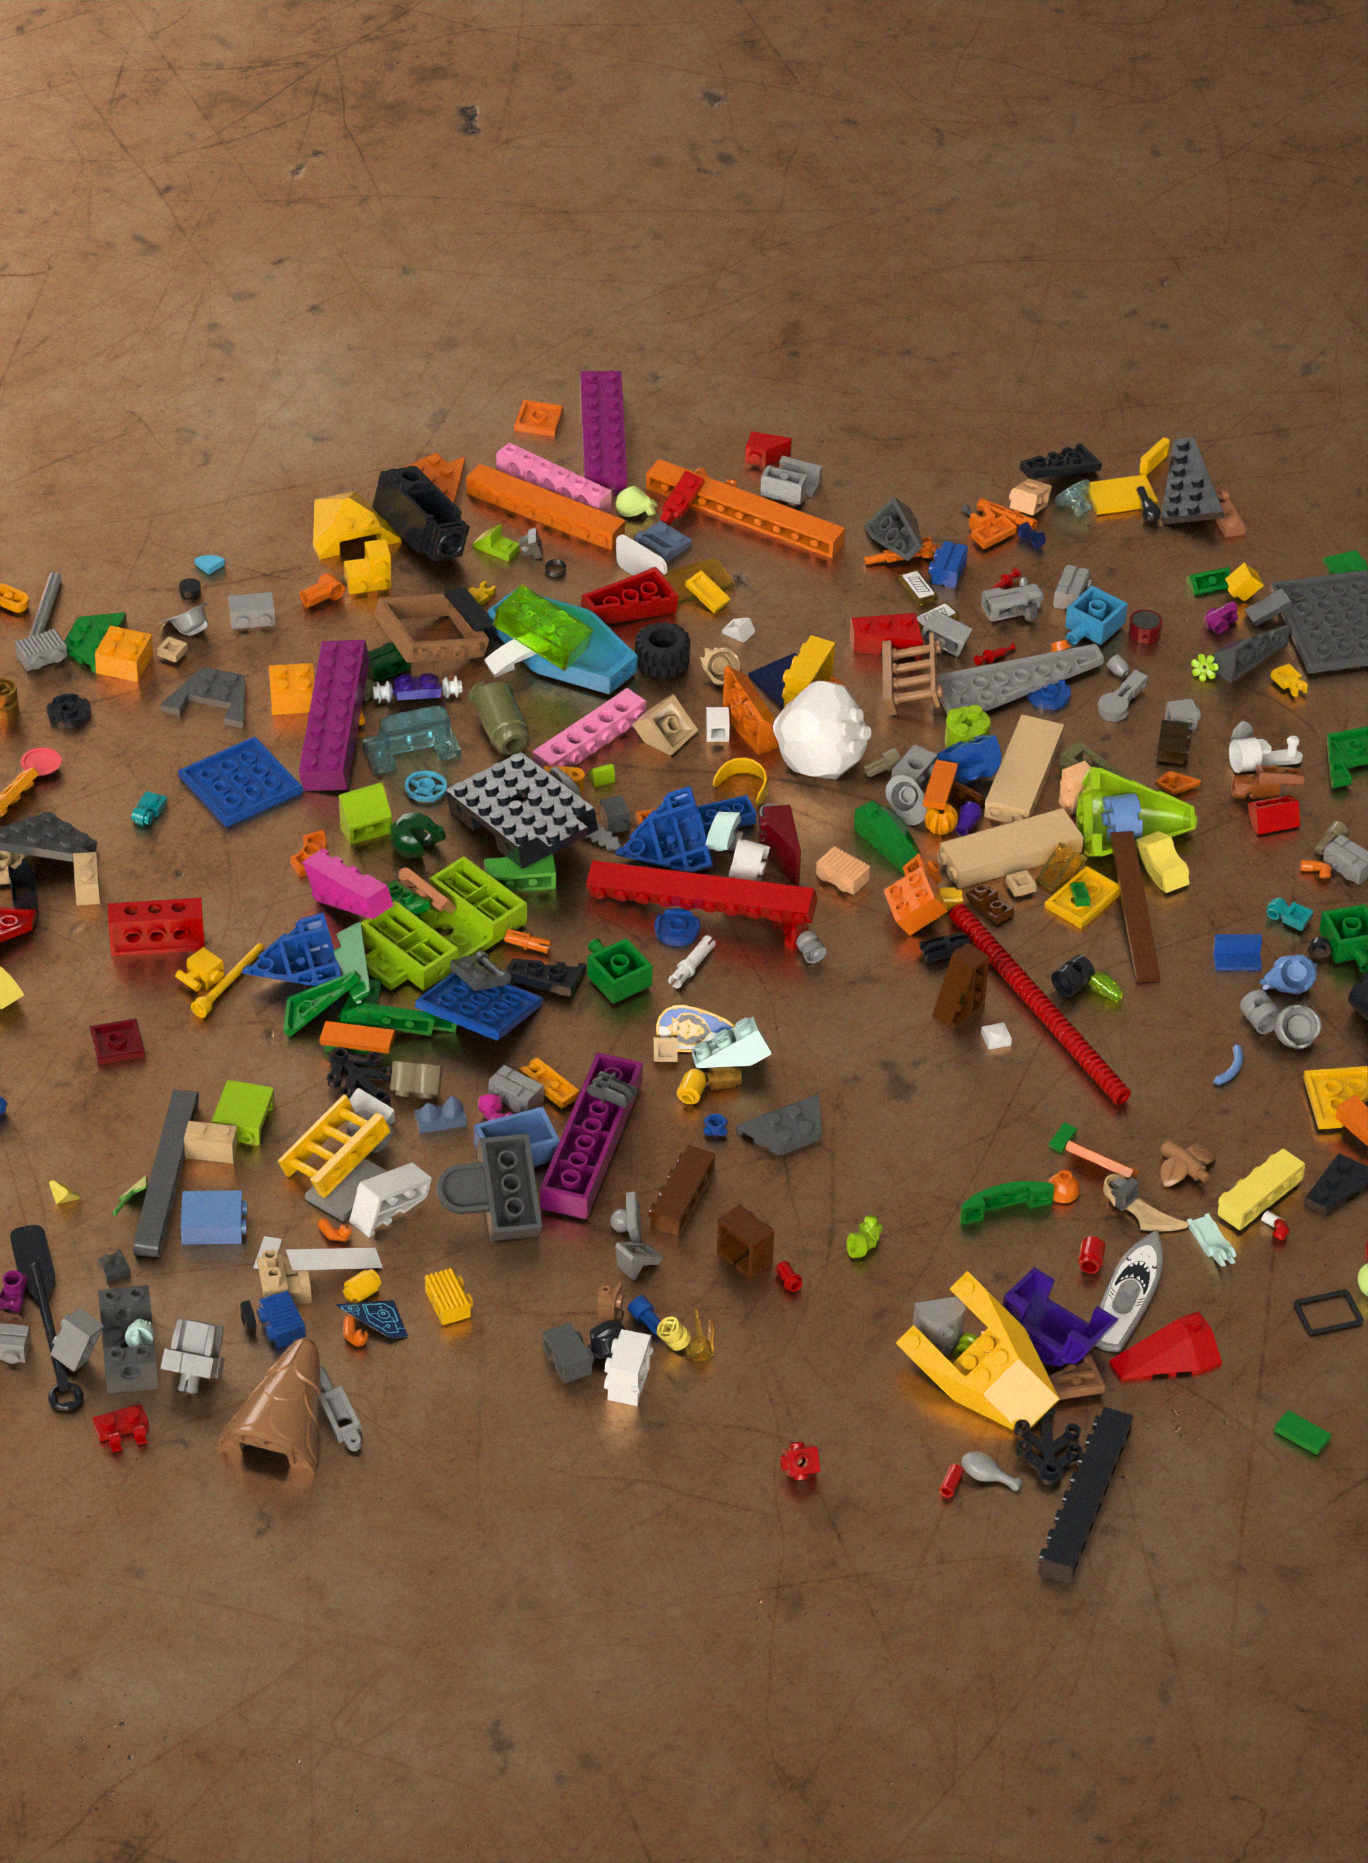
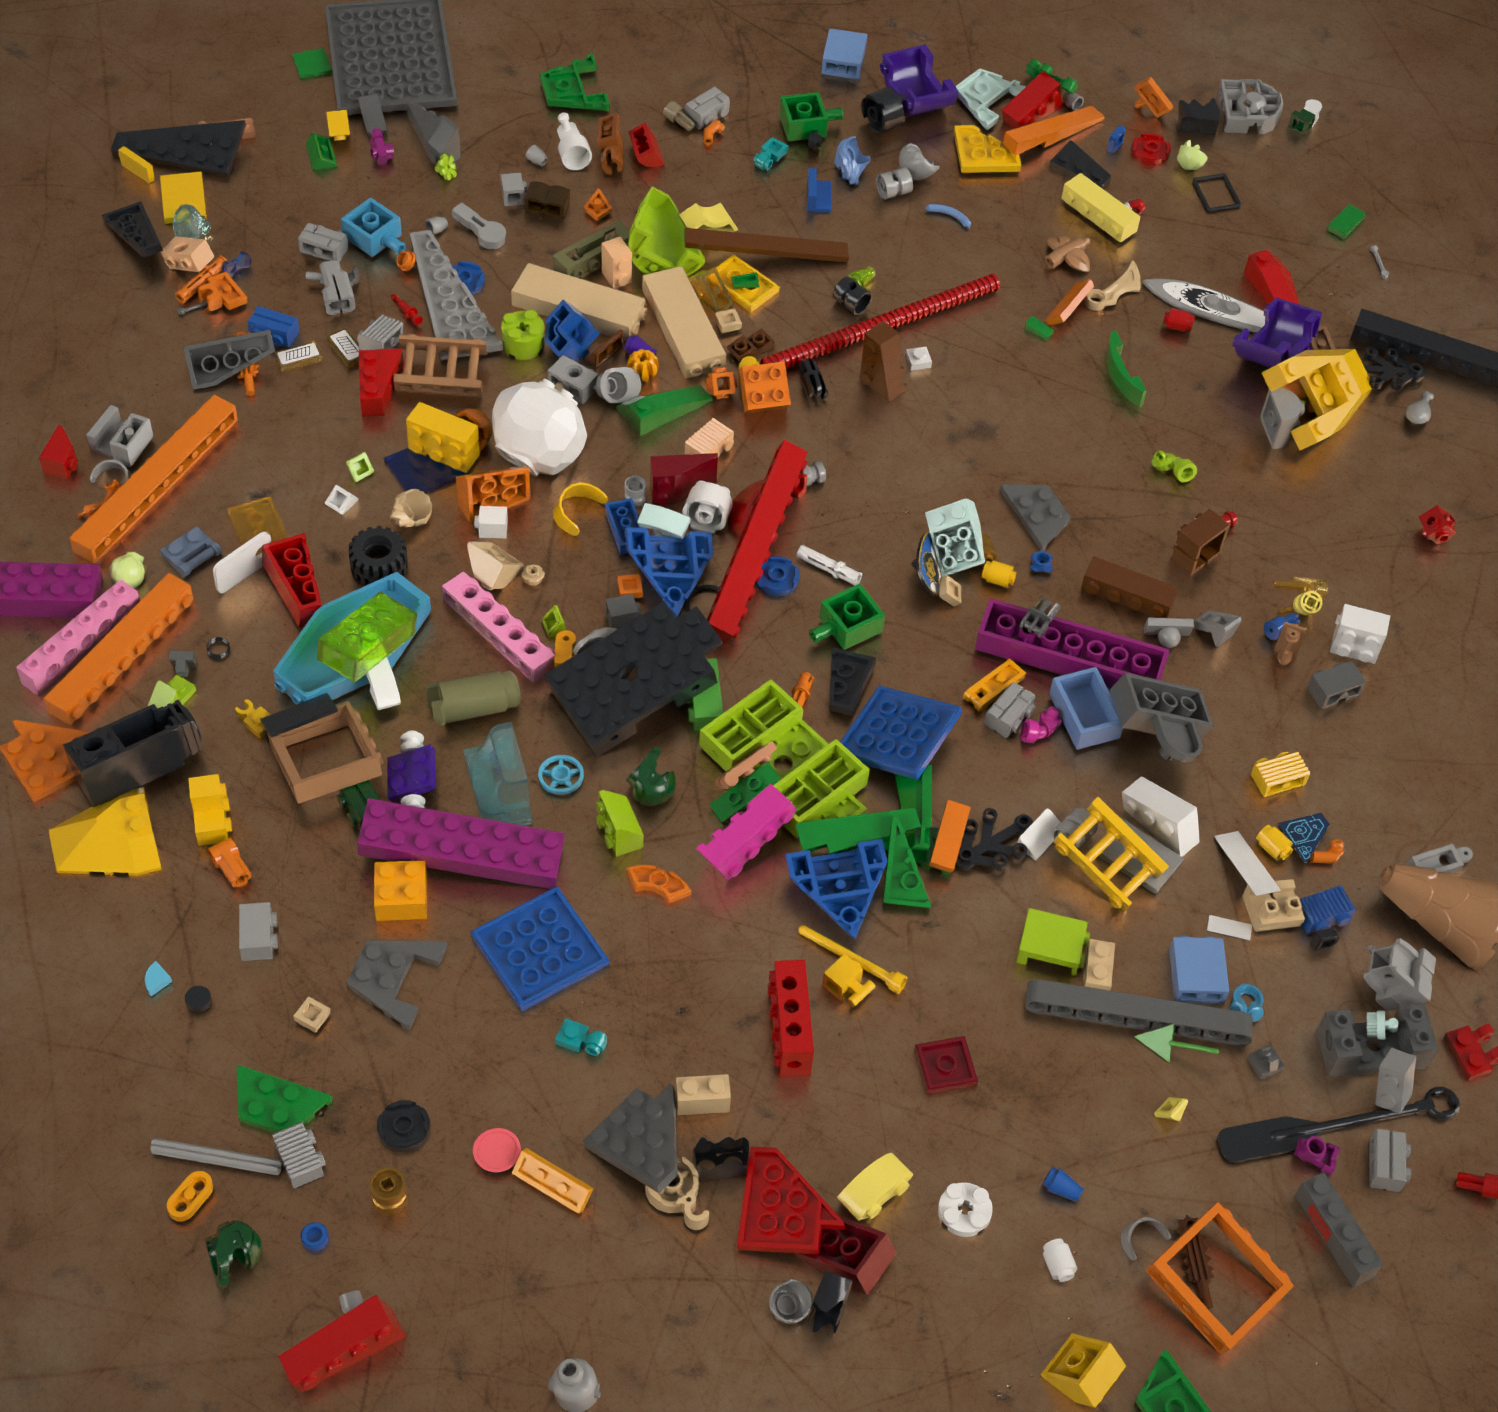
camera: 90 degrees left, 10 degrees up
light orange brick [95,626,153,682] -> none
light grey piece [159,603,208,636] -> none
orange arm [317,1218,352,1242] -> none
dark tan brick [390,1061,443,1099] -> none
sand blue tile [414,1095,467,1134] -> none
dark grey plate [450,951,511,991] -> none
black piece [586,1320,640,1359] -> none
red hinge [660,470,705,526] -> none
yellow tile [685,570,731,614] -> none
orange tile [923,760,958,810] -> none
red piece [939,1464,964,1497] -> none
red piece [991,568,1021,589] -> none
orange brick [1048,1170,1080,1203] -> none
medium blue brick [1101,793,1143,842] -> none
dark grey tile [1111,1177,1139,1212] -> none
dark red piece [1128,609,1162,644] -> none
black piece [1136,486,1161,523] -> none
light aqua arm [1187,1213,1237,1267] -> none
yellow plate [1270,663,1308,697] -> none
none -> light grey helmet [90,459,132,483]
none -> lime slope [346,452,374,482]
none -> tan plate [522,564,544,586]
none -> dark azure piece [1229,984,1264,1022]
none -> light grey hinge [1370,245,1389,279]

